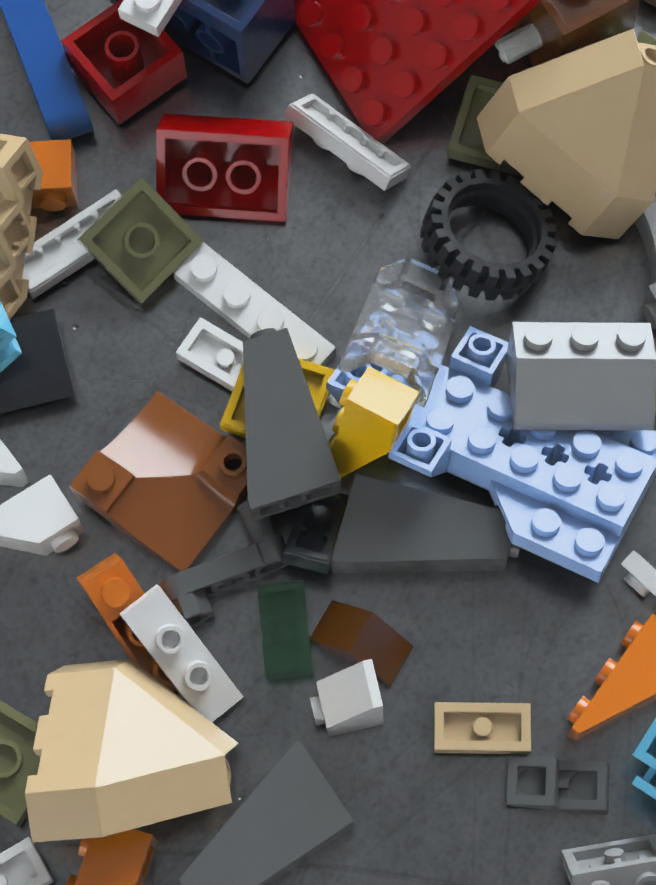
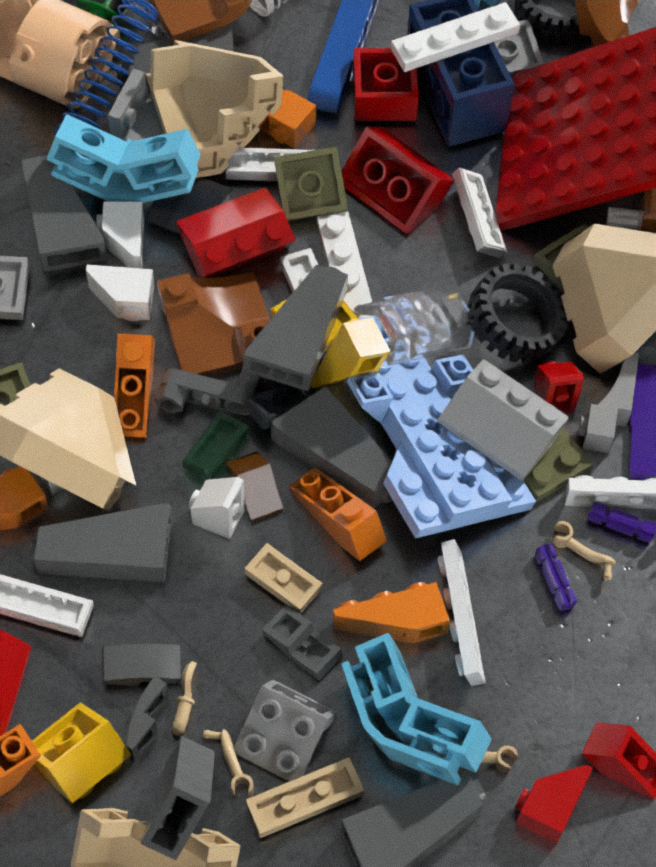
camera: 30 degrees right, 10 degrees down
white plate [119,584,243,722] -> none
none -> red slope [176,188,296,278]
none -> orange slope [289,467,387,561]
none -> red slope [534,361,584,414]

